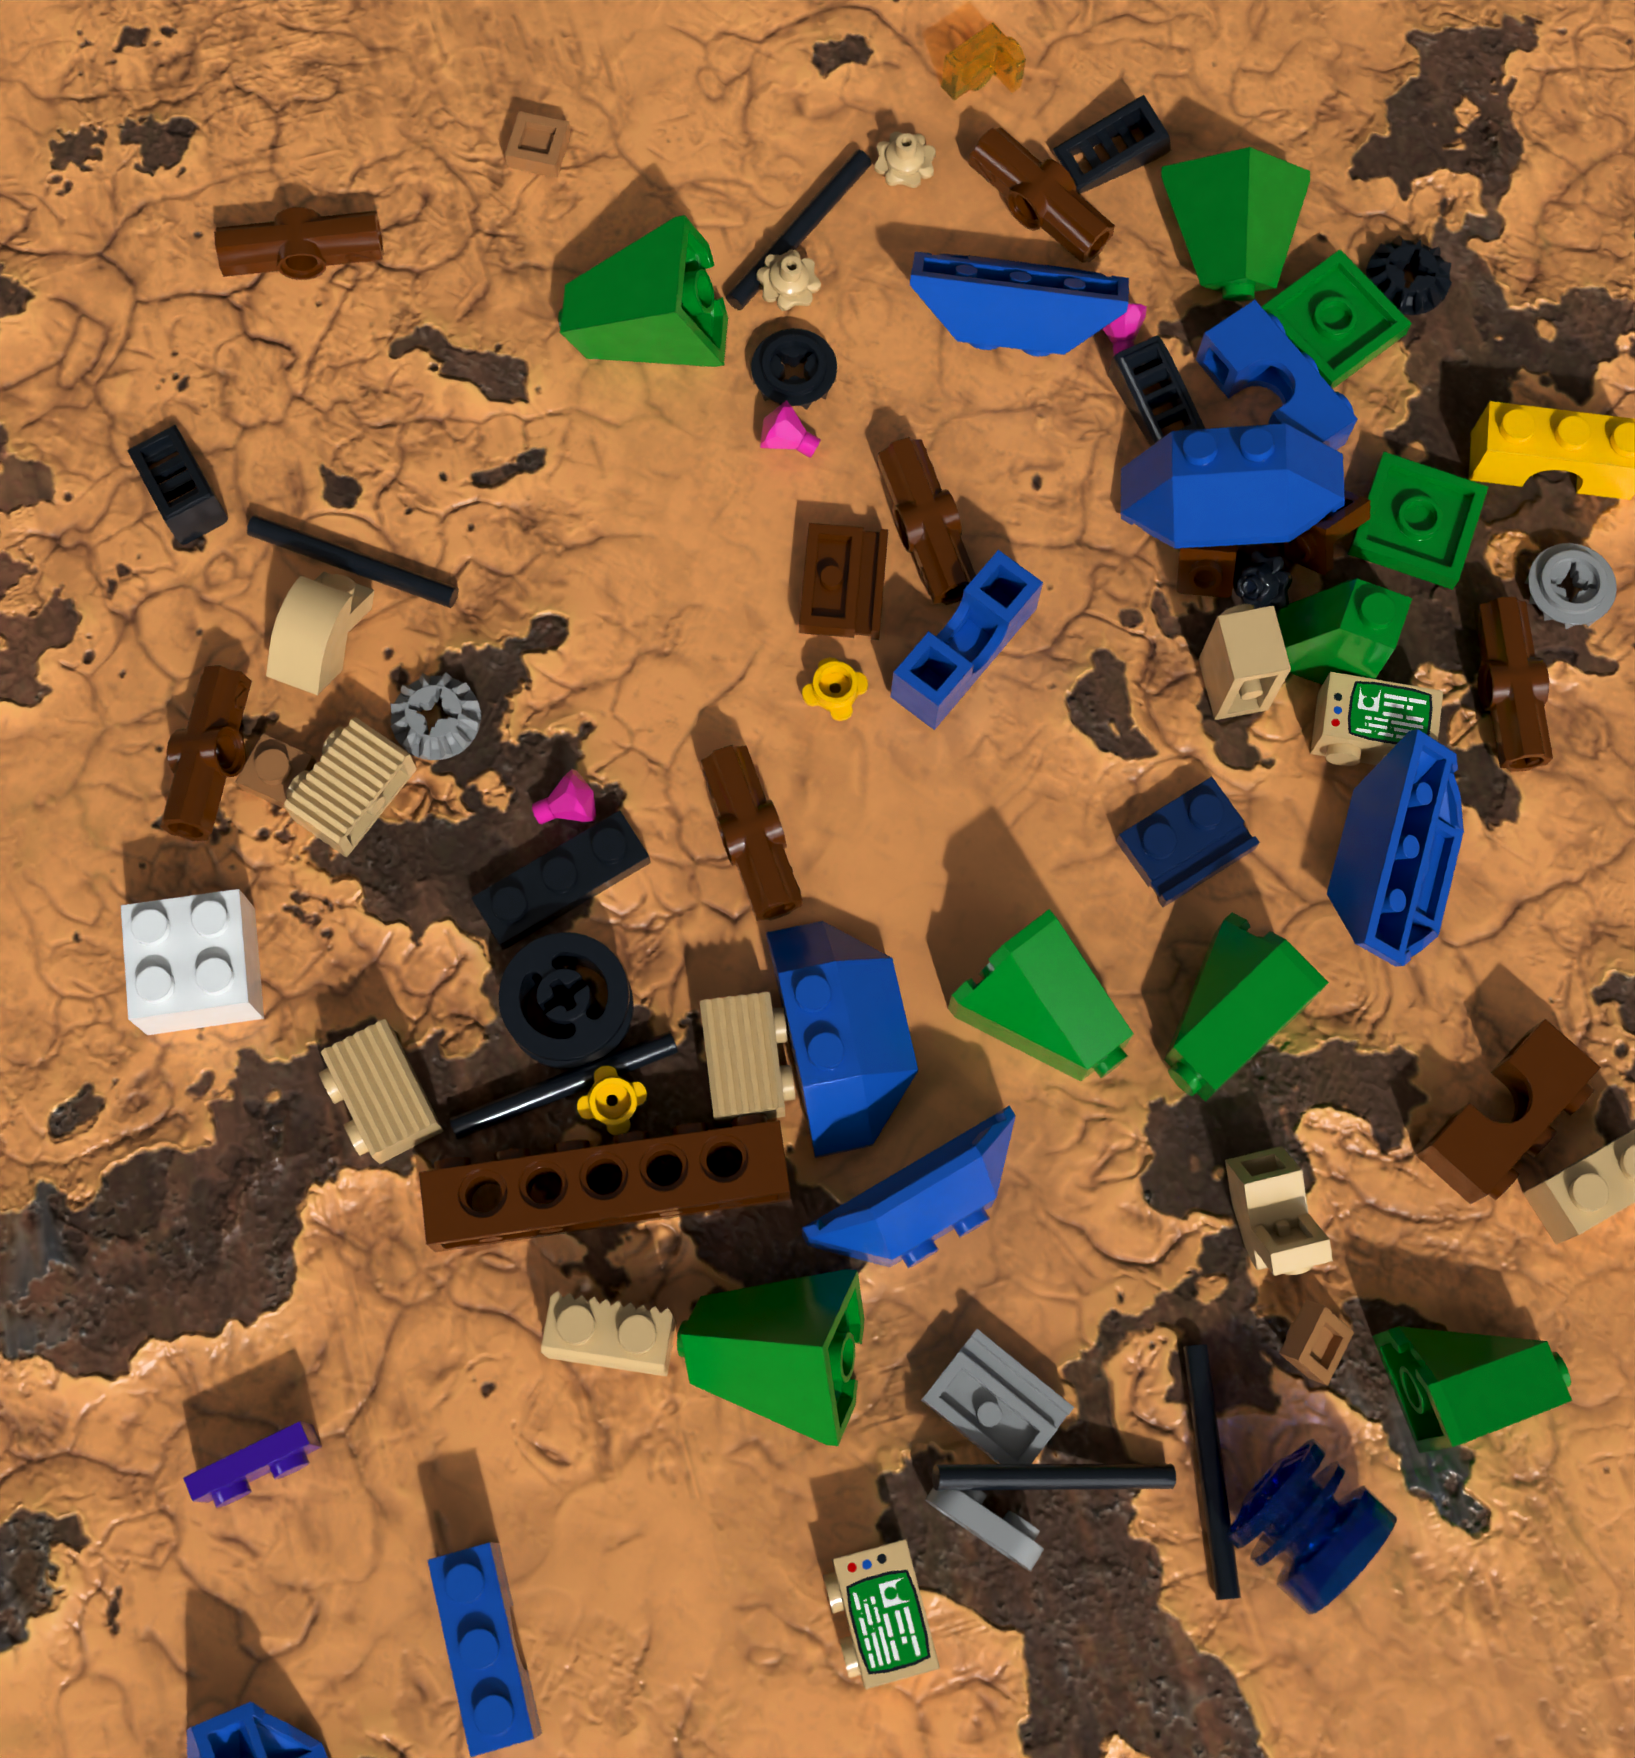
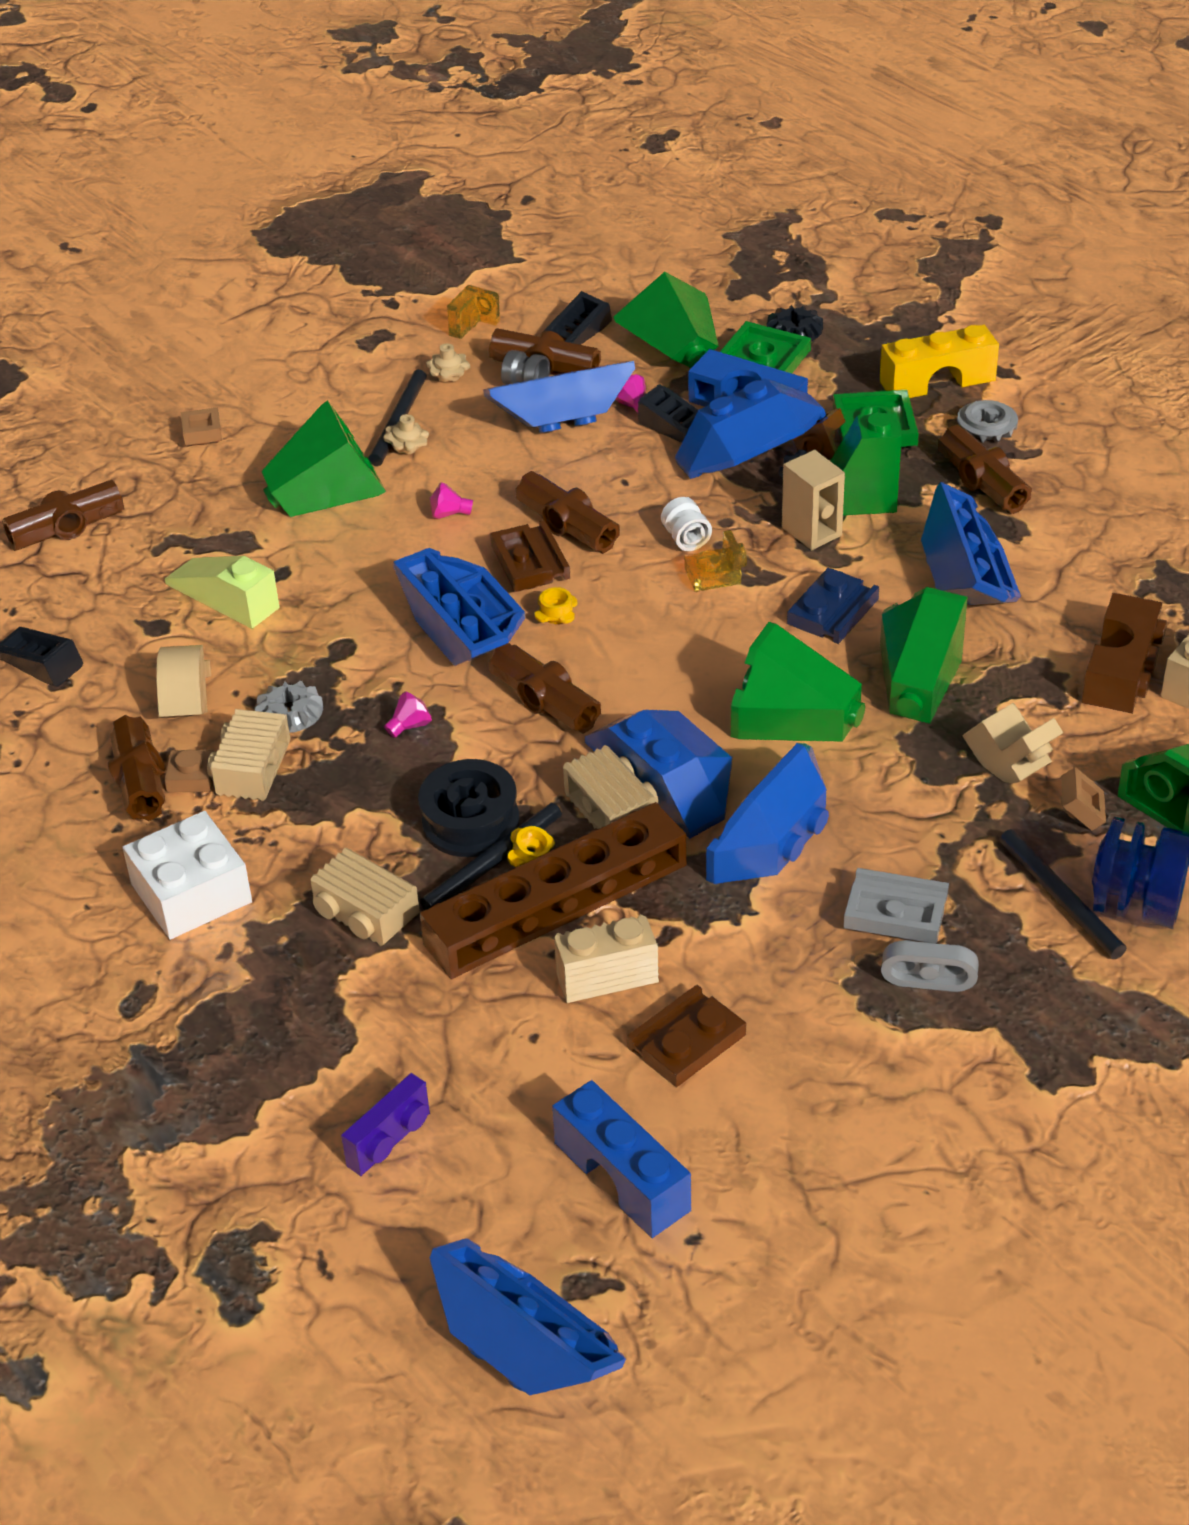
camera: 20 degrees left, 30 degrees down
black bar [247,515,459,608] -> none
black plate [471,810,651,950] -> none
green slope [677,1269,865,1446] -> none
black gear [751,328,837,410] -> none
brick [823,1539,940,1689] -> none
blue arch [891,550,1043,730] -> none
black bar [932,1464,1176,1491] -> none
reddish brown bracket [1177,545,1238,598] -> none
brick [1310,672,1443,766] -> none
none -> yellowish green slope [165,556,280,629]
none -> blue wedge [393,548,525,666]
none -> flat silver wheel [501,350,550,385]
none -> reddish brown plate [627,985,746,1088]
none -> white wheel [661,497,712,551]
none -> clear yellow bracket [684,530,747,592]

